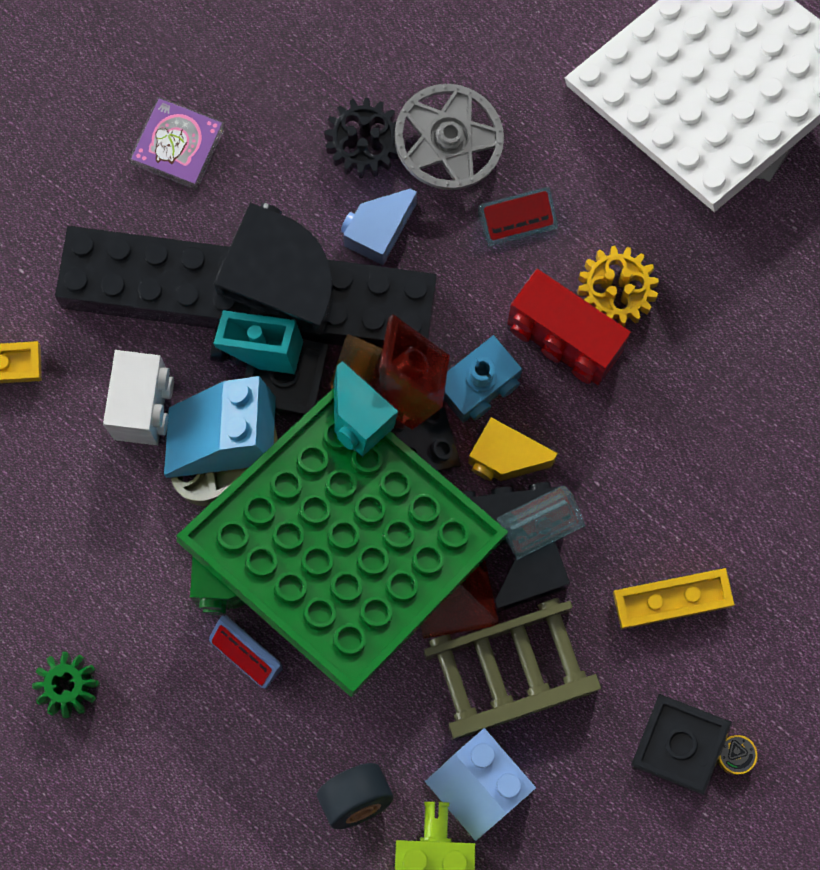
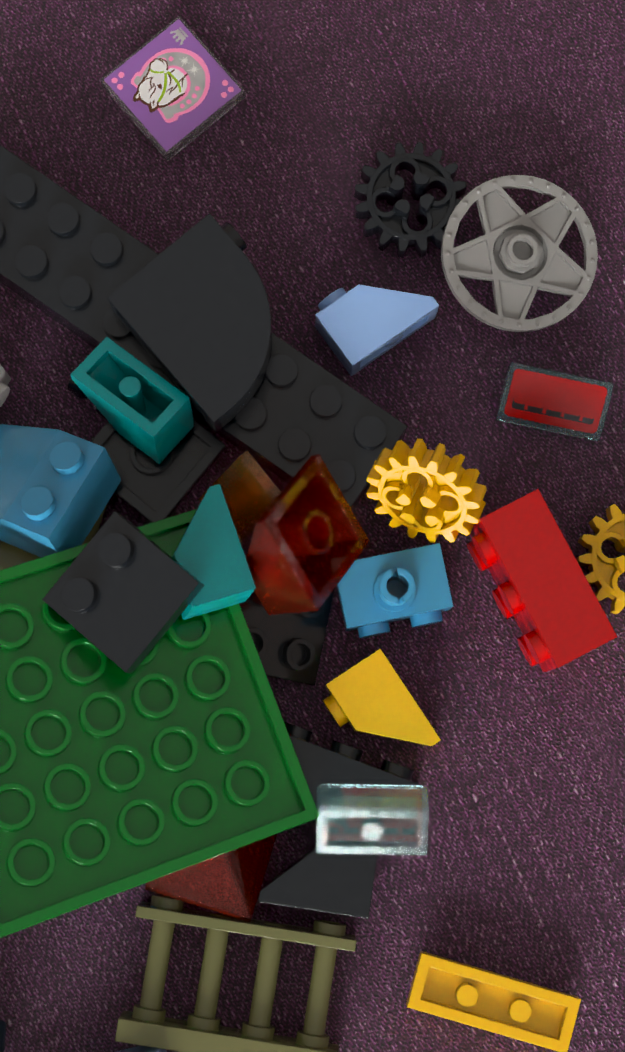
camera: 25 degrees right, 5 degrees up
none -> black plate [42,511,204,674]
none -> yellow gear [366,438,487,543]

